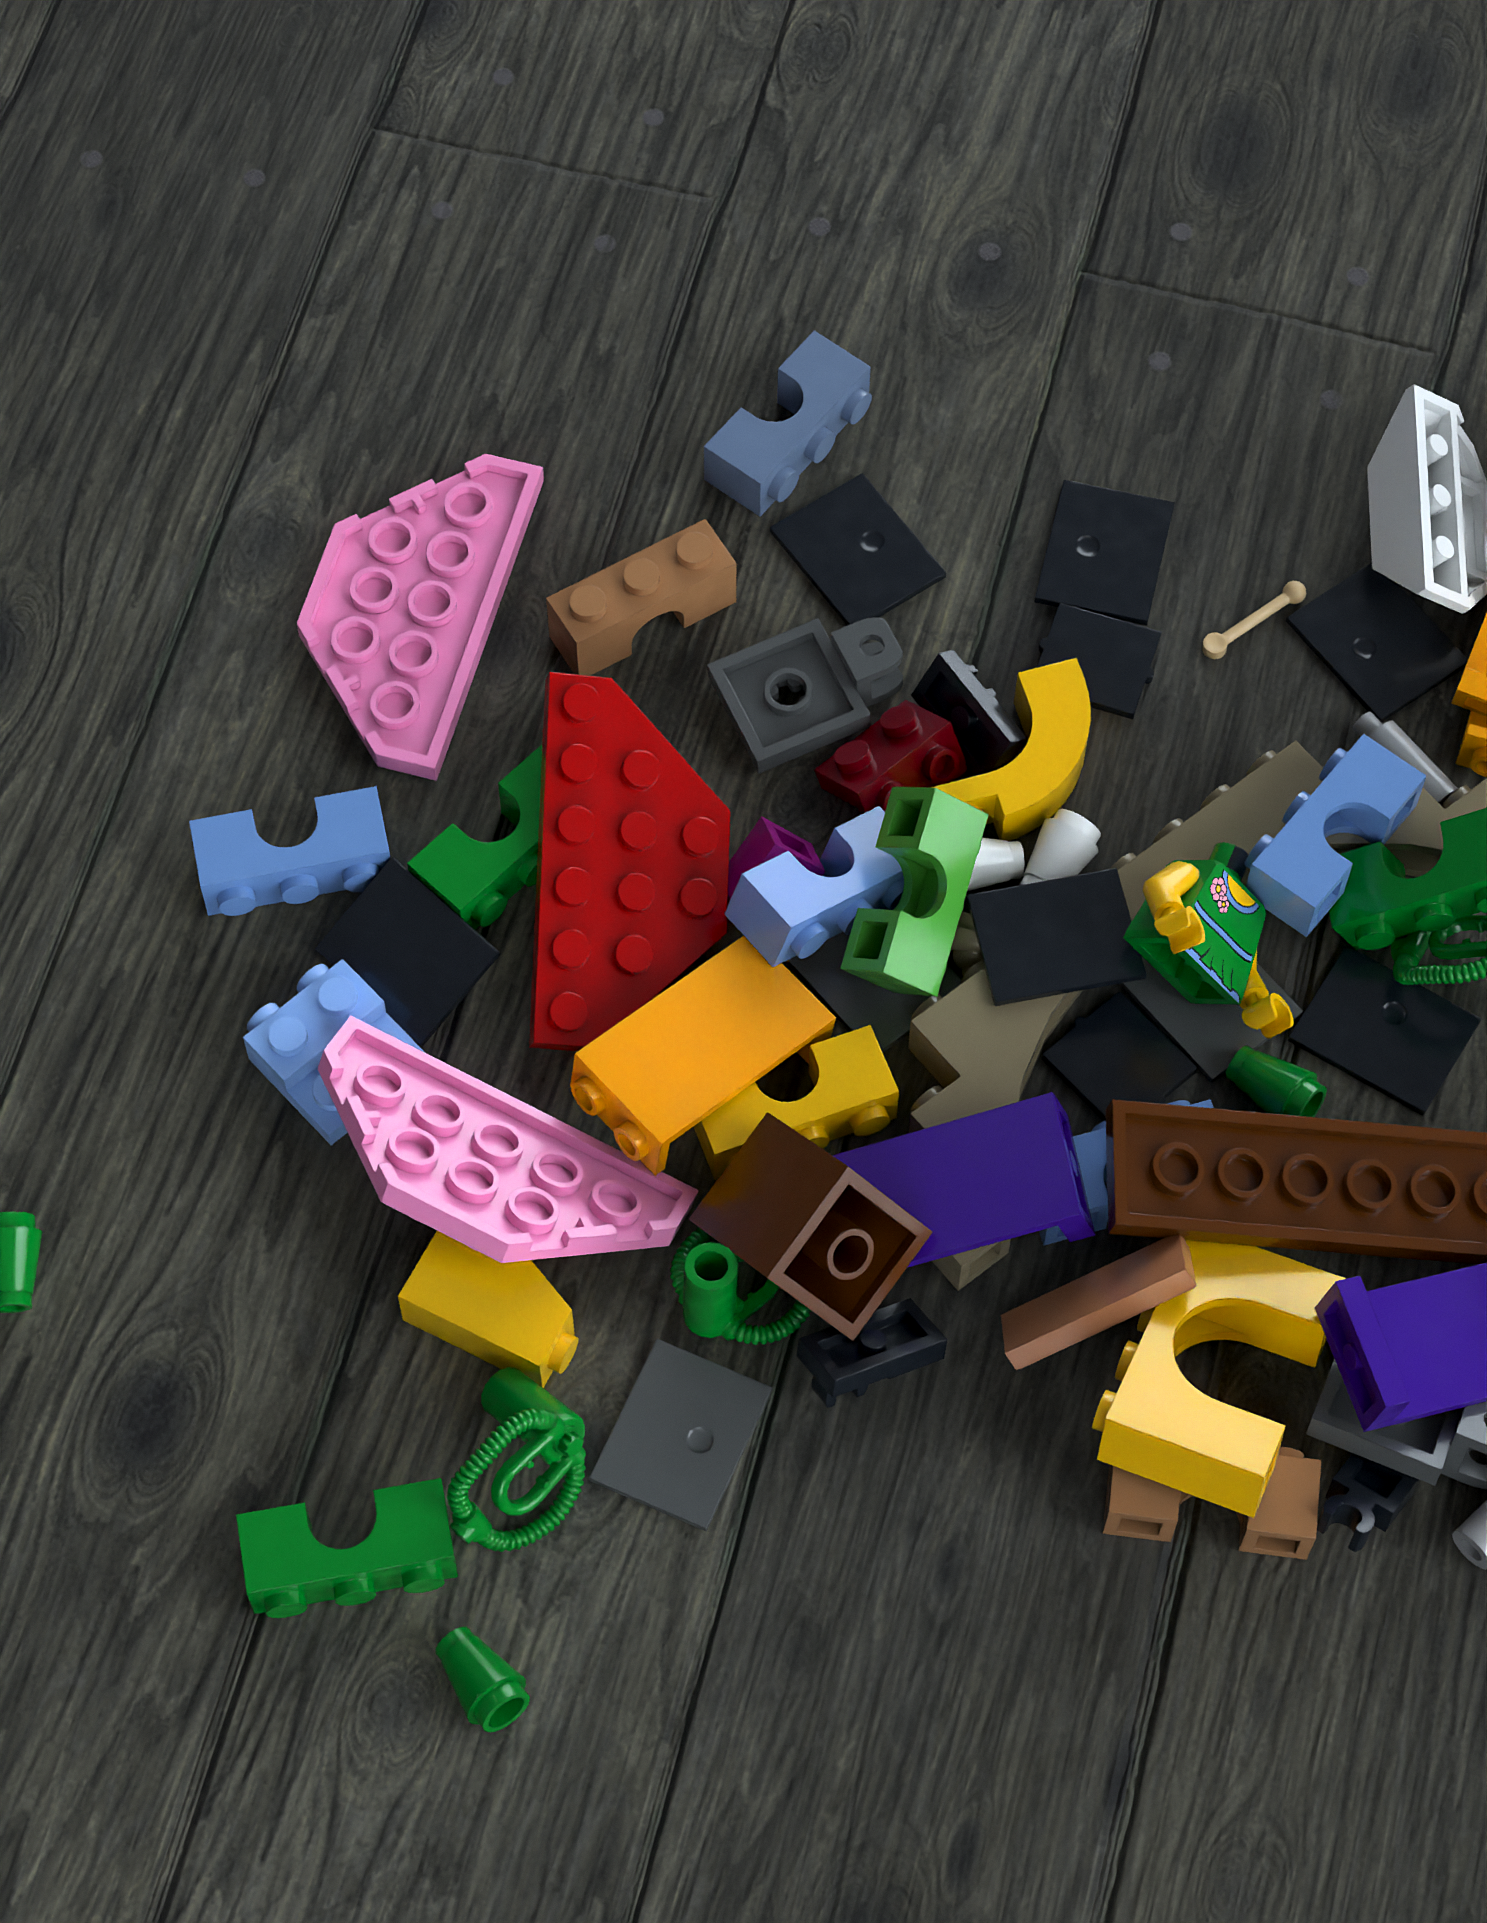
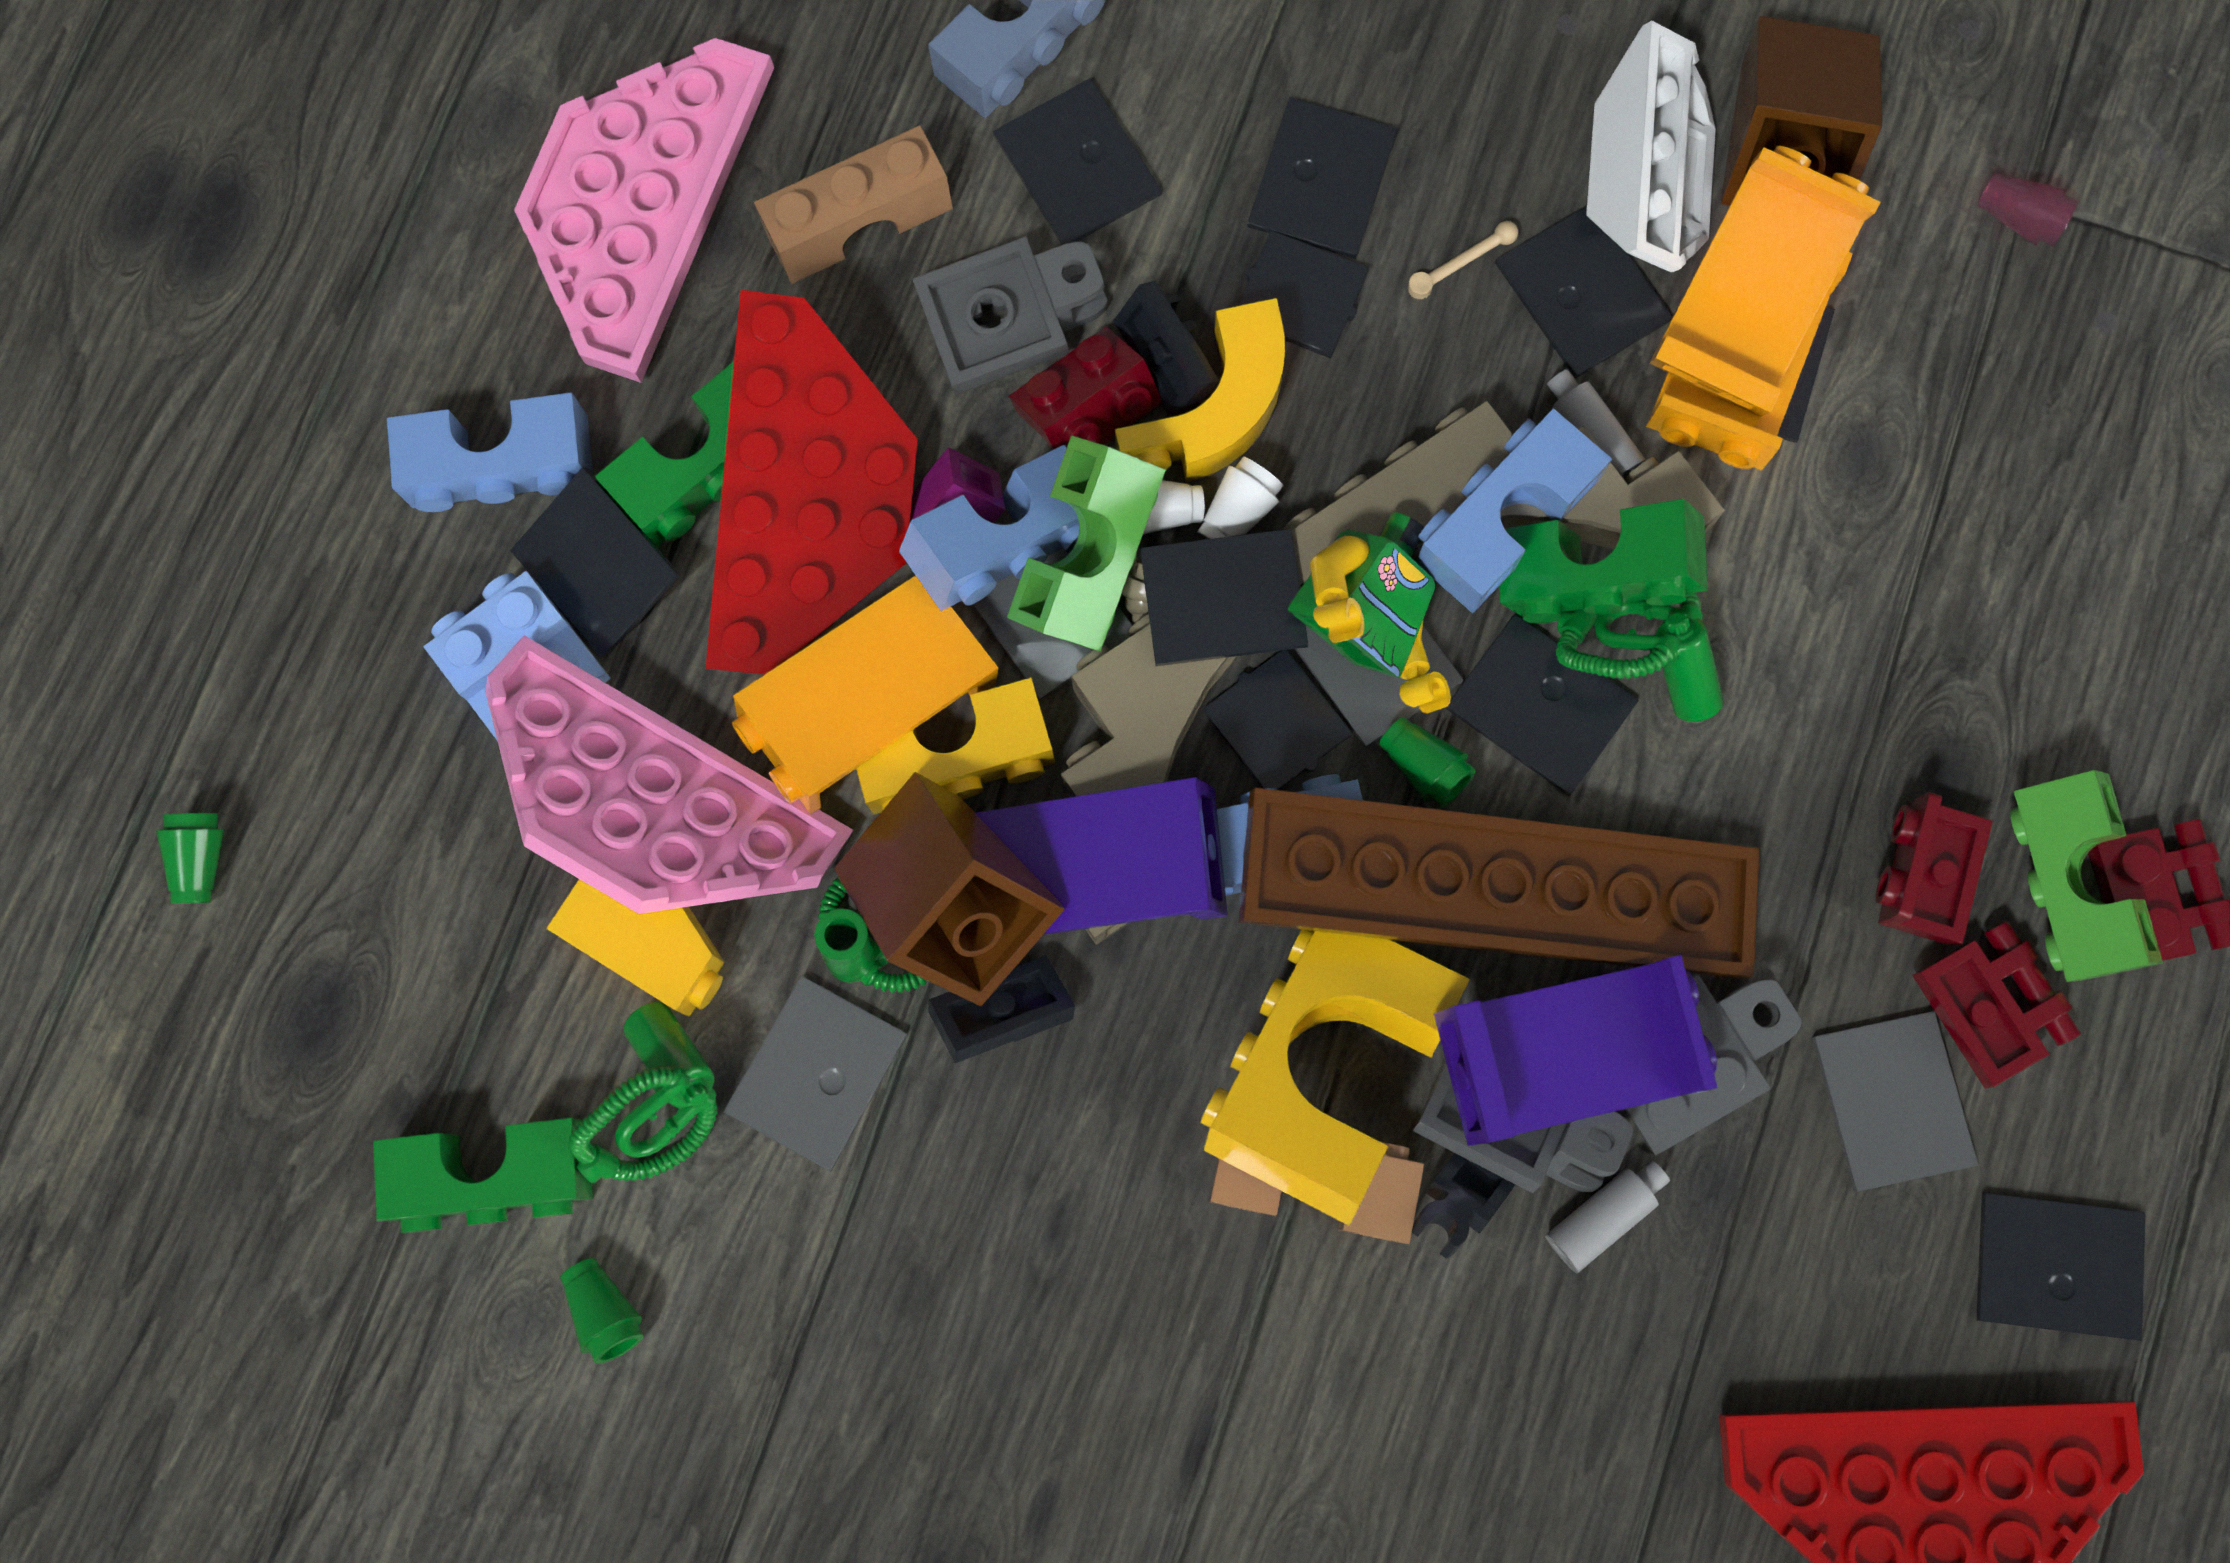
camera: 10 degrees right, 15 degrees up
nougat tile [1001,1234,1197,1370] -> none

